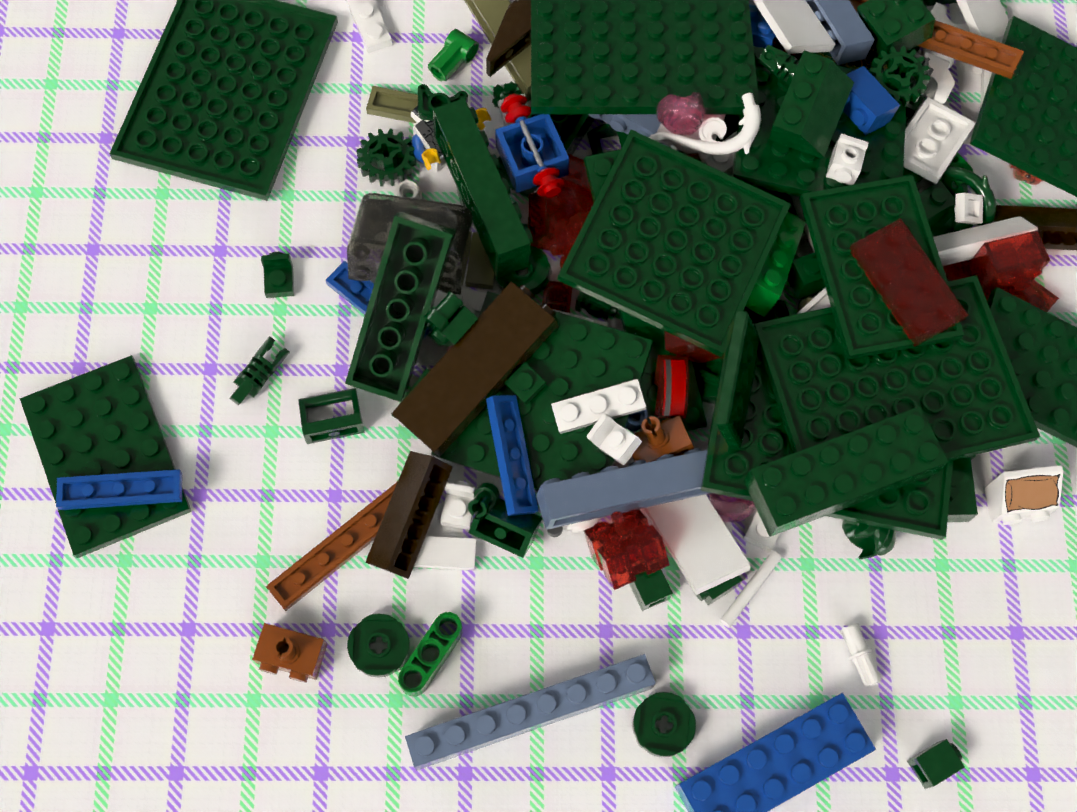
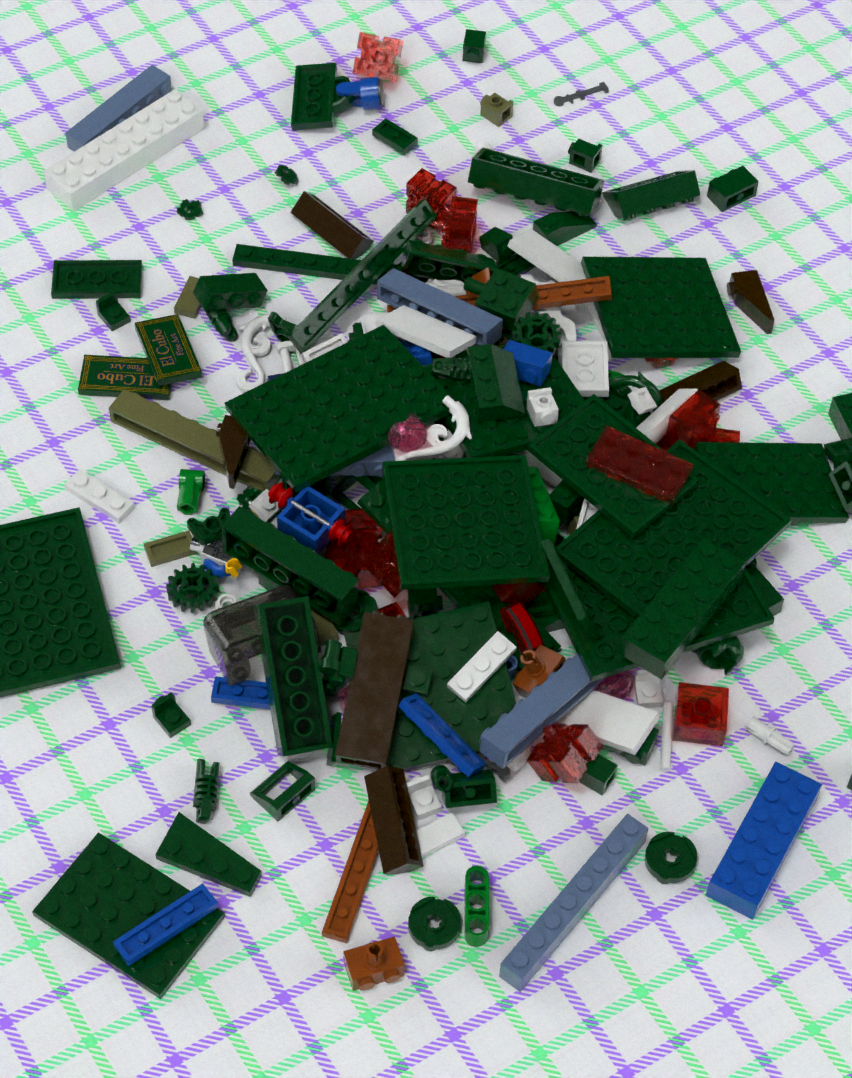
camera: 30 degrees left, 15 degrees down
white bracket [587,414,642,465] -> none
slope [983,465,1064,525] -> none
none -> dark green wing [155,812,262,897]
none -> clear red brick [672,682,729,746]

